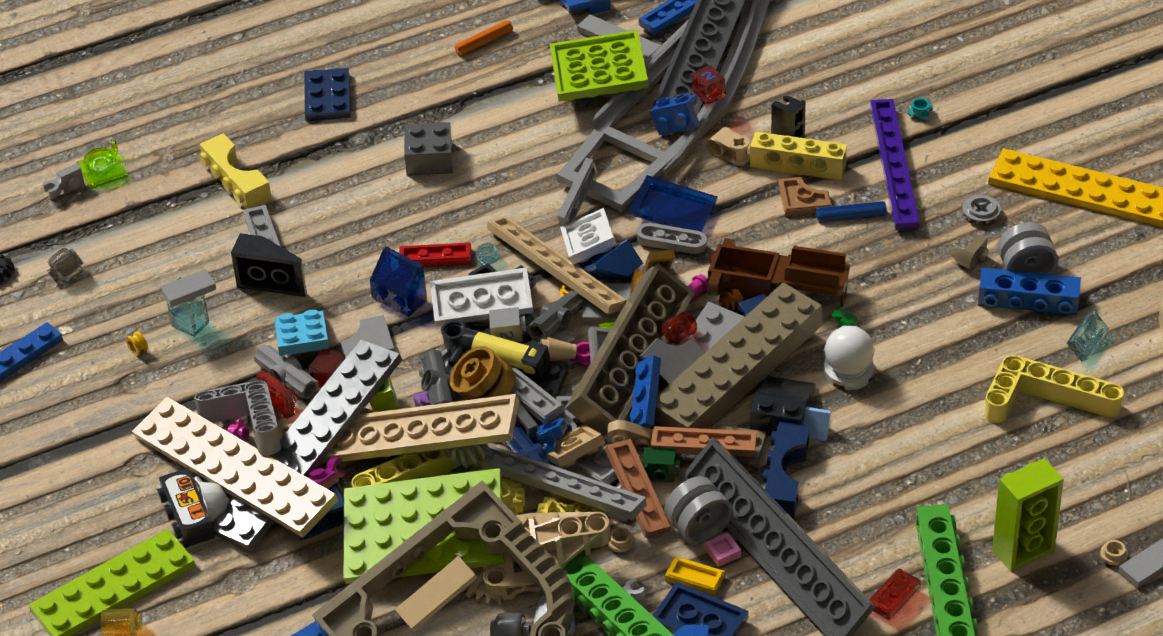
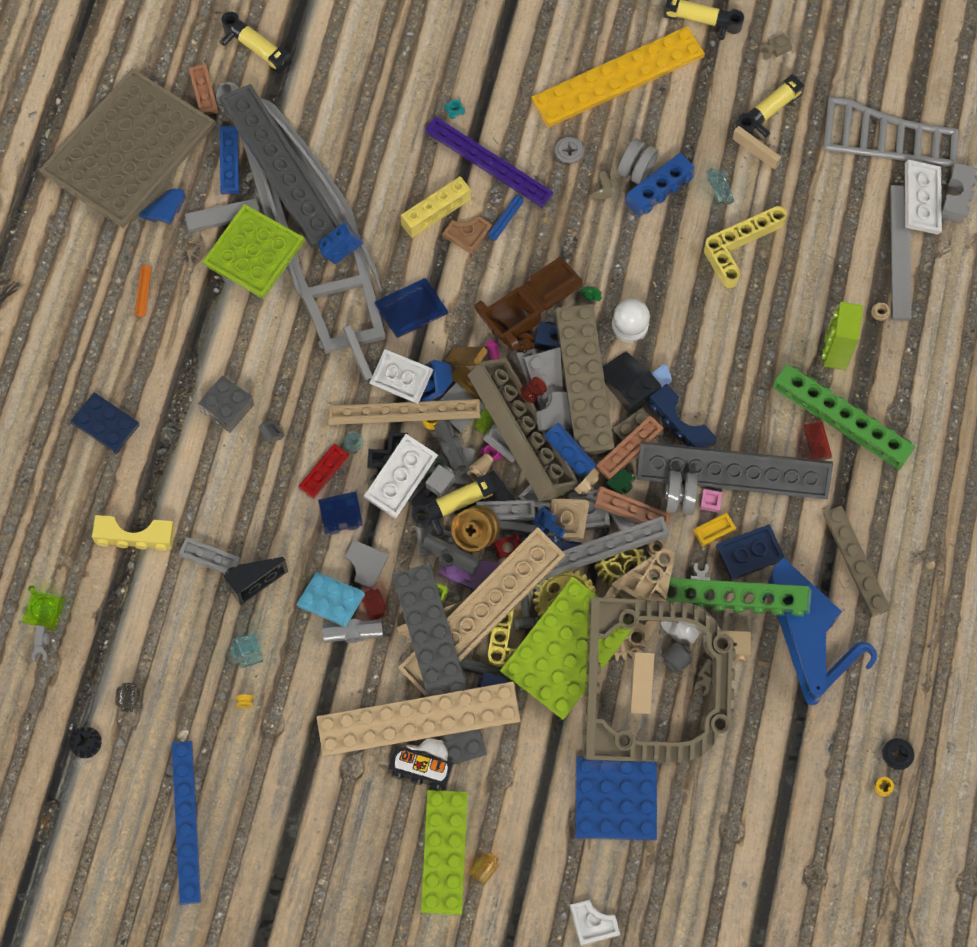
camera: 55 degrees left, 25 degrees up
light grey tile [160,269,216,307] -> none
light grey beam [194,381,281,455] -> none
dark pink plate [227,419,250,442] -> none
clear red plate [256,370,296,419] -> none
magenta plate [307,457,346,489] -> none
light grey plate [637,223,707,254] -> none
clear red brick [691,65,727,105] -> none
tan piece [707,127,750,166] -> none
black hinge [771,96,806,138] -> none
none -> dark grey plate [259,421,285,442]

